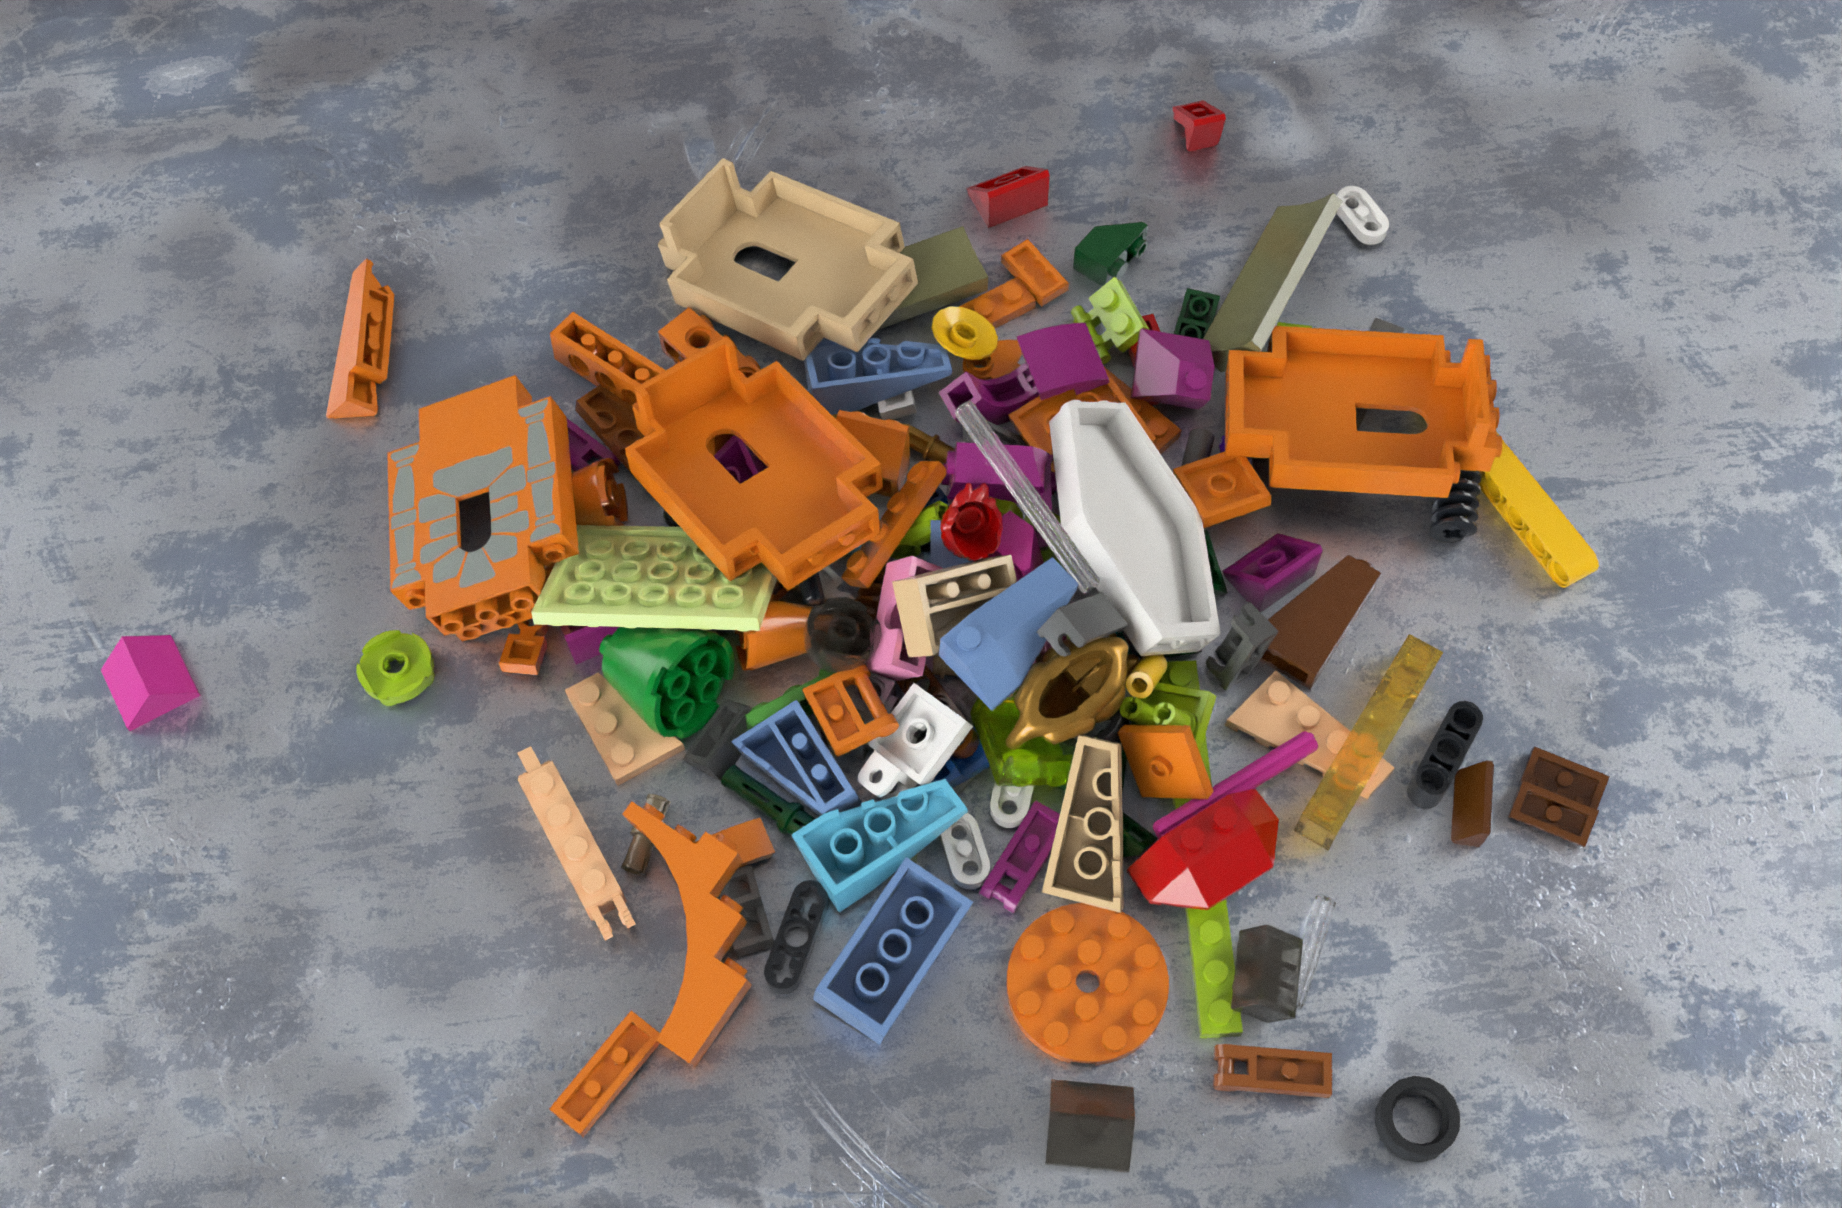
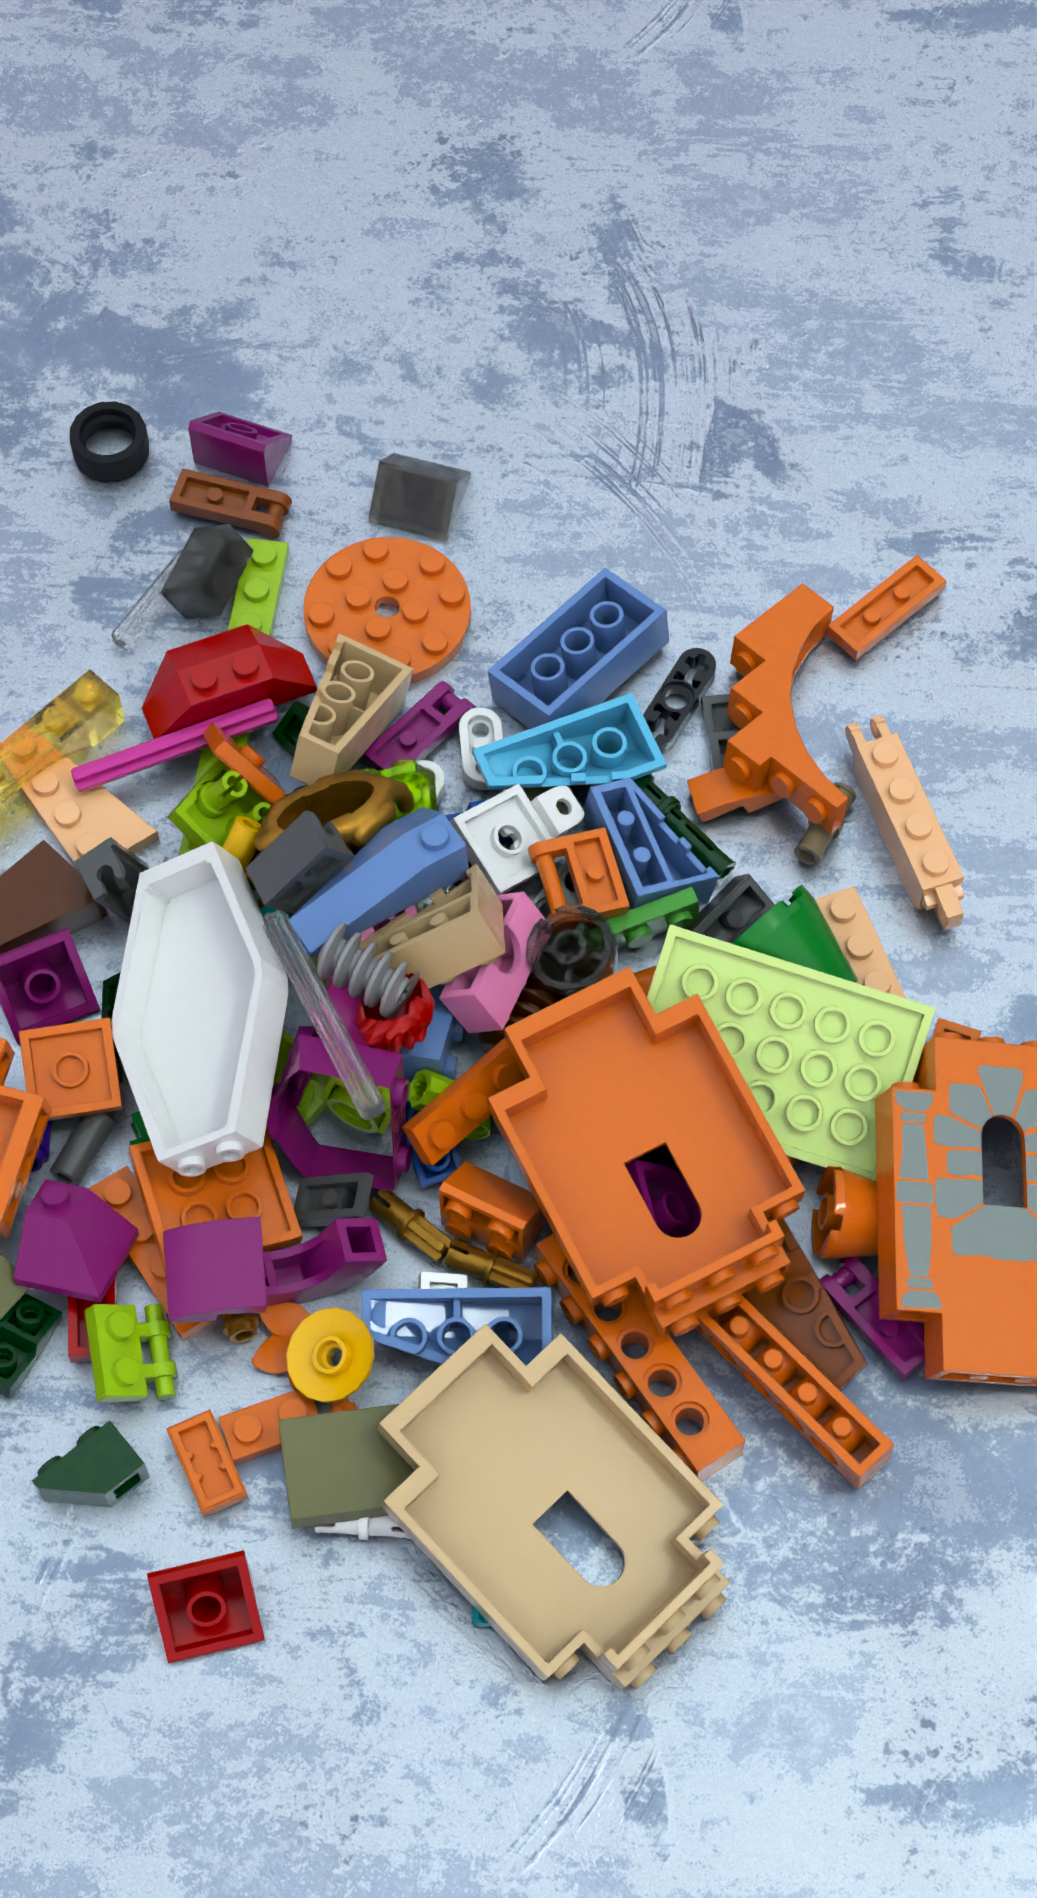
camera: 170 degrees left, 0 degrees up
none -> magenta slope [188,411,293,487]
none -> light grey piece [317,922,421,1018]

